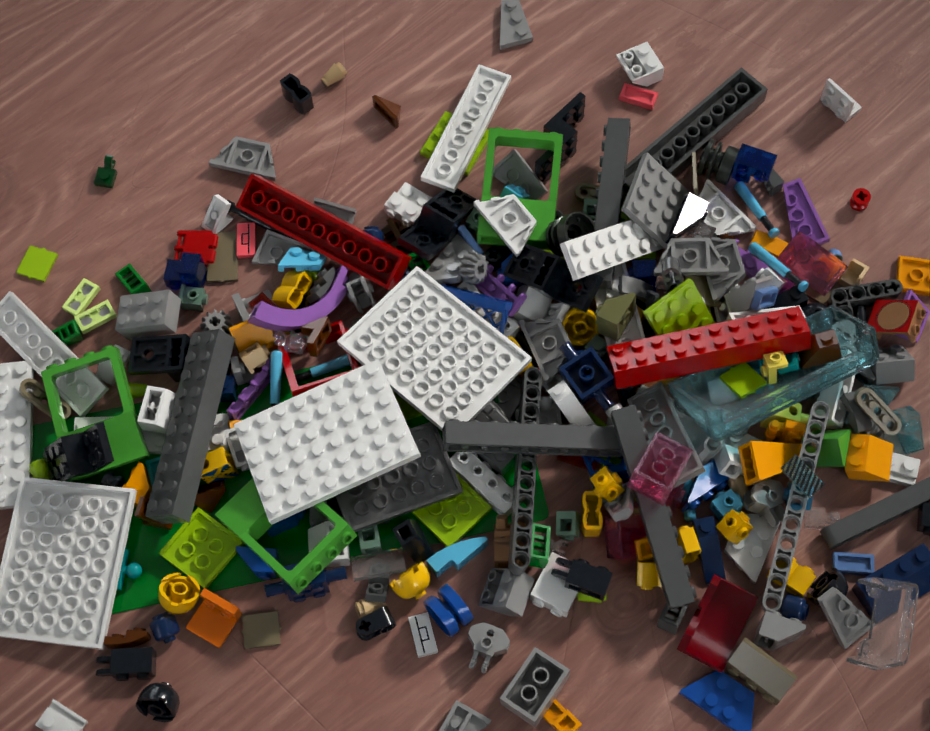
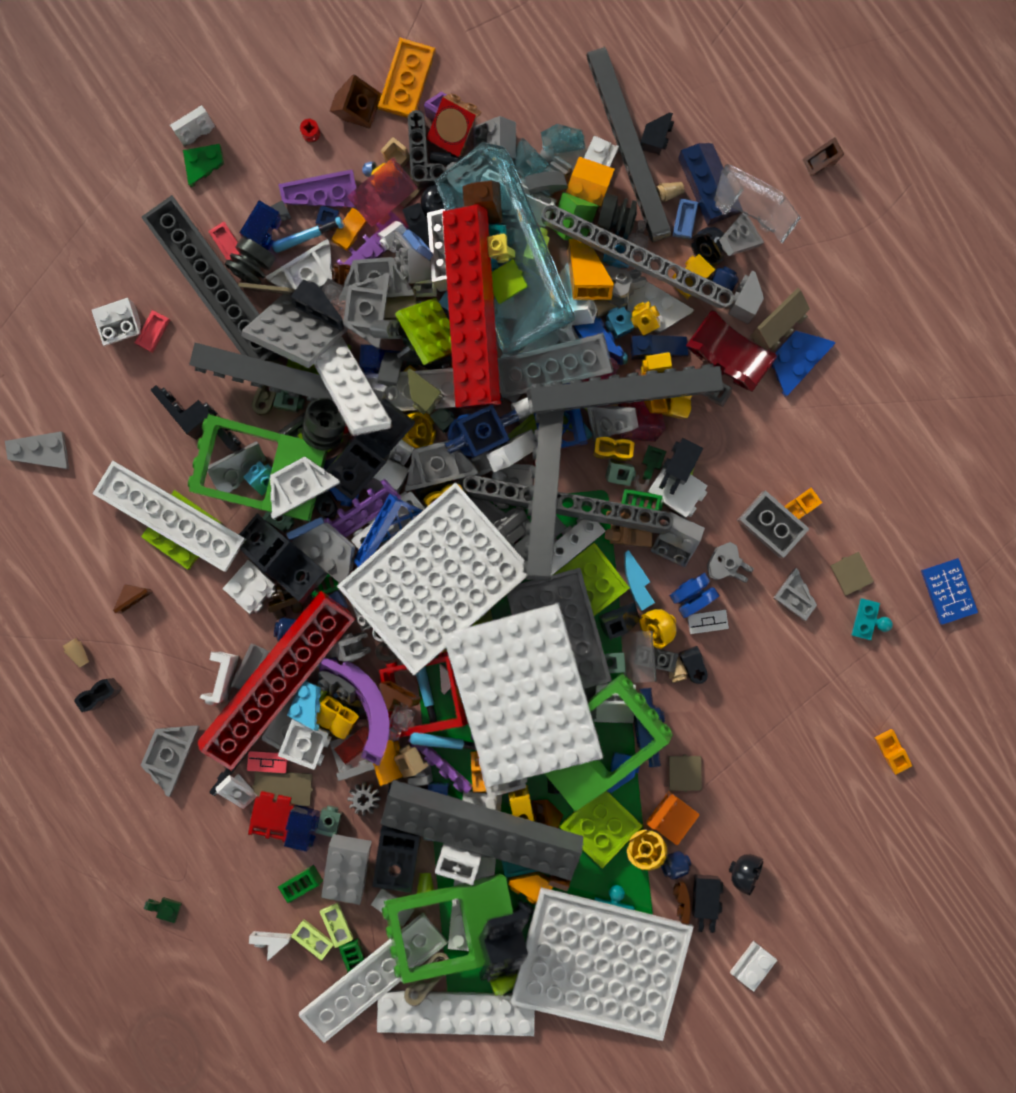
camera: 85 degrees left, 20 degrees up
lime piece [16,245,58,282] -> none
light grey gear [459,252,489,285] -> none
yellow brick [590,466,625,503] -> none
clear pink slope [627,431,693,506] -> none
medium azure piece [748,242,809,292] -> none
light orange plate [765,420,806,444] -> none
tile [781,455,825,499] -> none
dark tan plate [854,387,902,435] -> none
none -> green wing [183,144,224,187]
none -> white panel [200,652,239,705]
none -> coral tile [208,222,241,262]
none -> white slope [249,931,292,961]
none -> white plate [278,719,332,770]
none -> dark blue plate [315,206,340,231]
none -> reddish brown slope [329,74,382,129]
none -> pearl dark grey wheel [597,193,637,240]
none -> dark green plate [642,445,667,481]
none -> tan cone [656,182,684,202]

